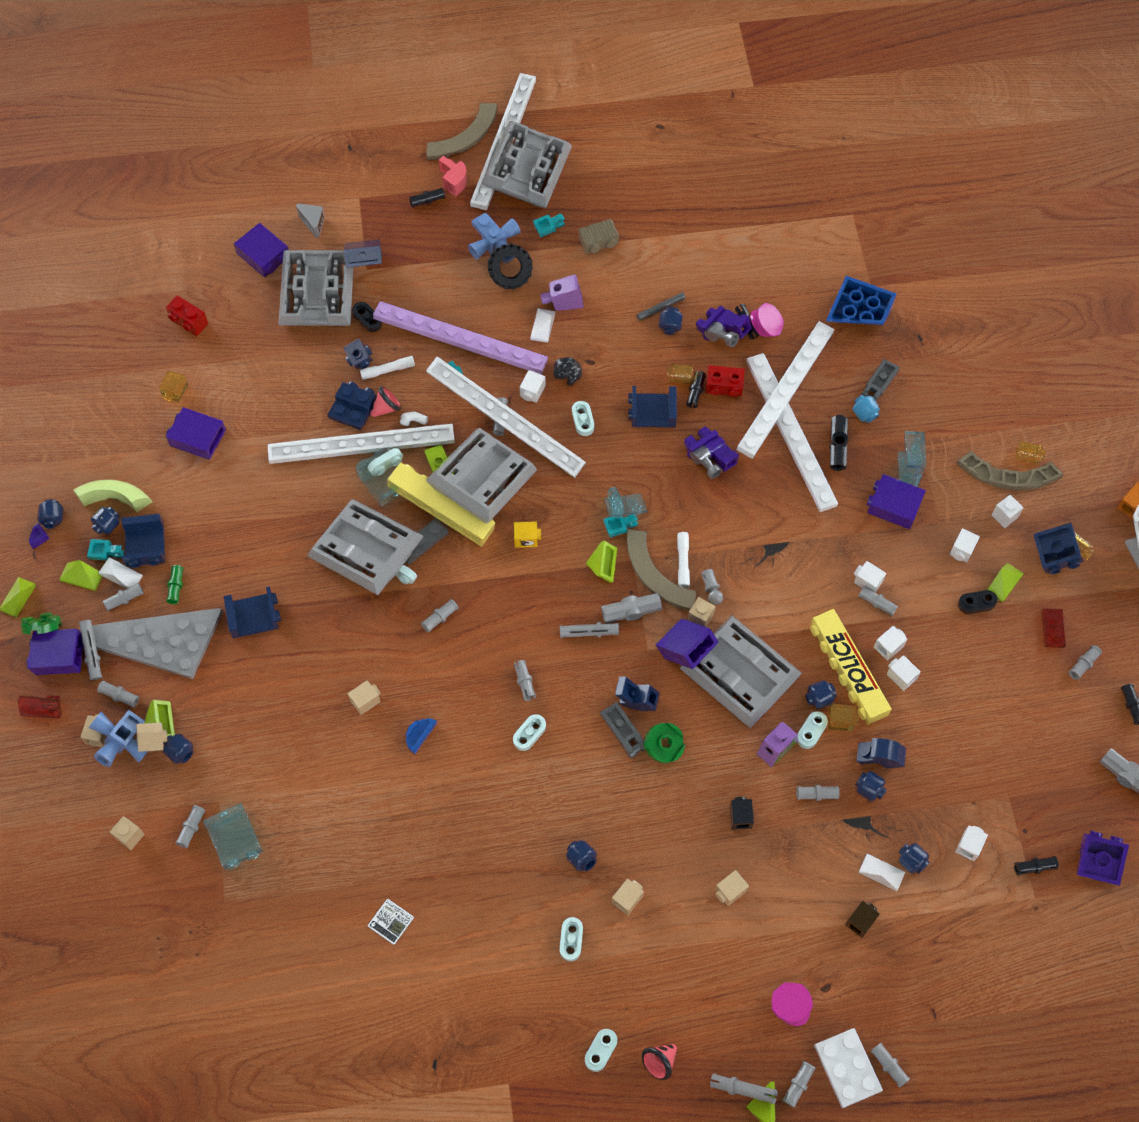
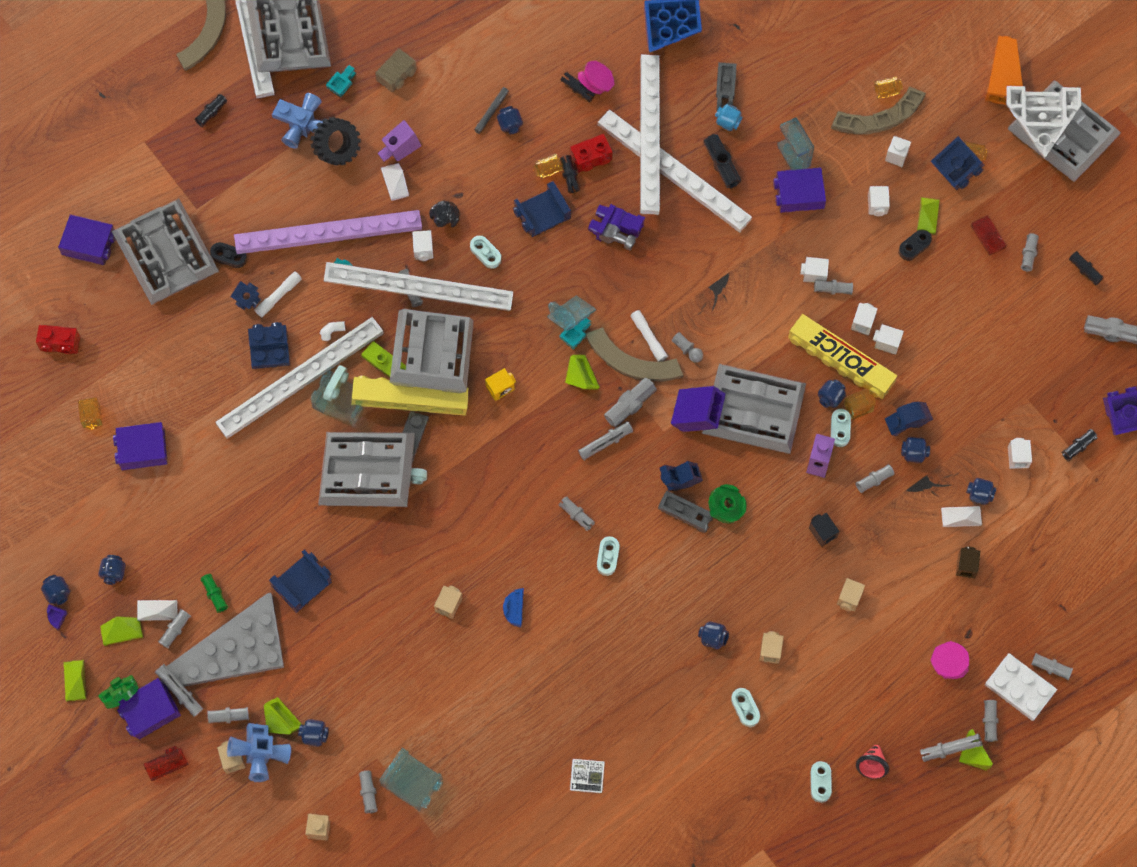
camera: 30 degrees left, 5 degrees up
yellowish green brick [73,479,152,512] -> none
teal plate [87,539,125,561] -> none
dark blue panel [121,514,165,568] -> none
tan brick [136,722,167,752] -> none
light grey slope [296,203,325,239] -> none
dark blue panel [344,239,382,268] -> none
coral hat [370,387,401,417] -> none
light grey pin [421,599,458,632] -> none
coral brick [439,156,467,197] -> none
tan brick [687,597,716,627] -> none
dark purple hips [696,306,752,347] -> none

